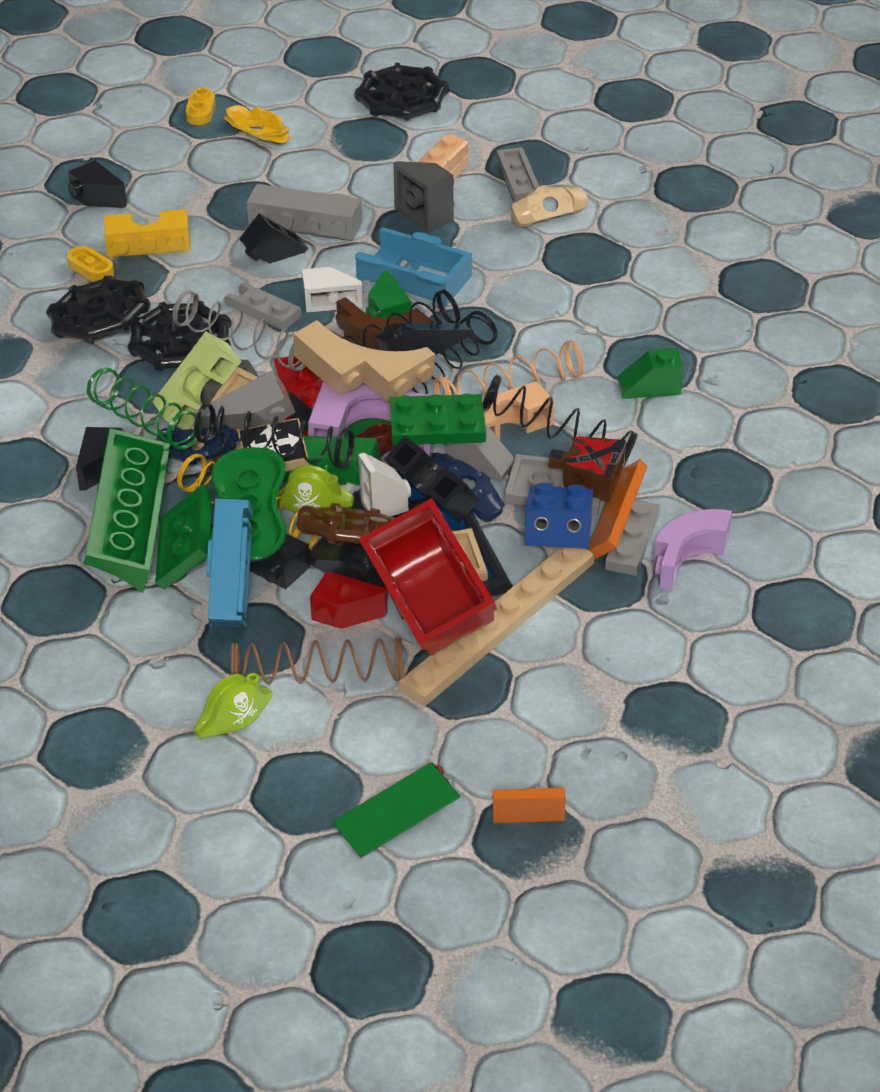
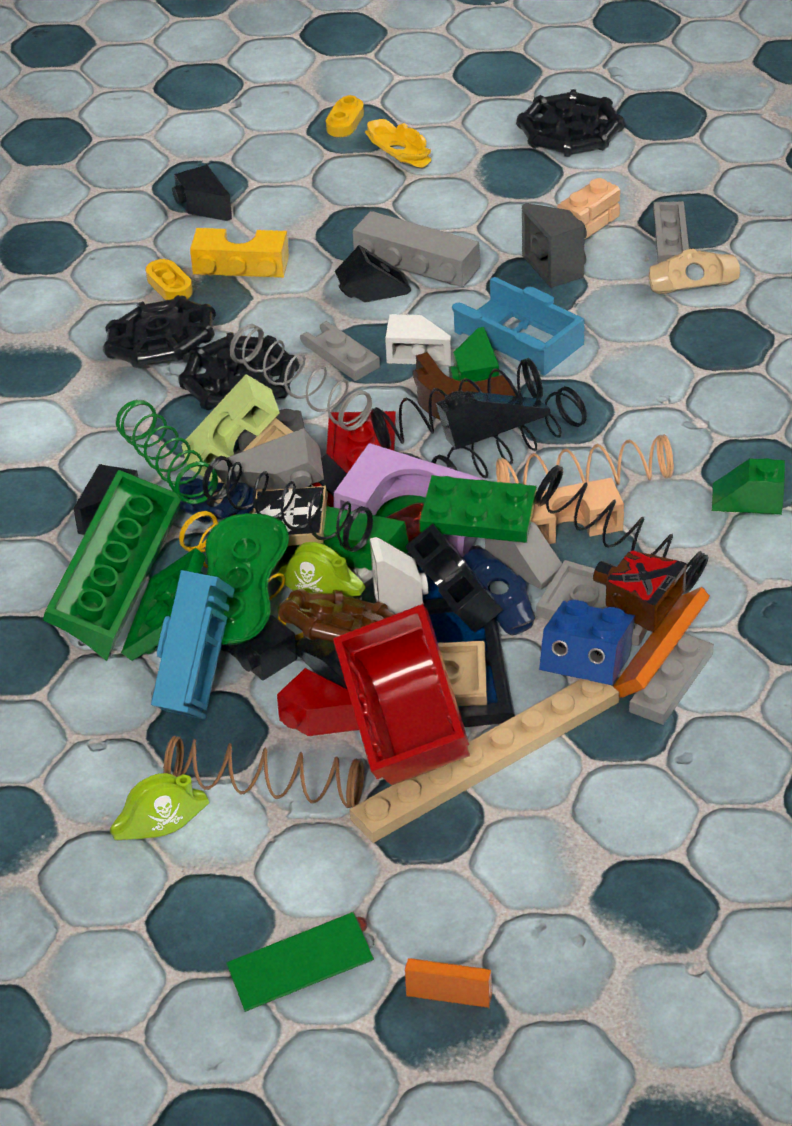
camera: 15 degrees right, 0 degrees up
tan arch [293,320,435,403] -> none
lavender arch [654,509,732,591] -> none

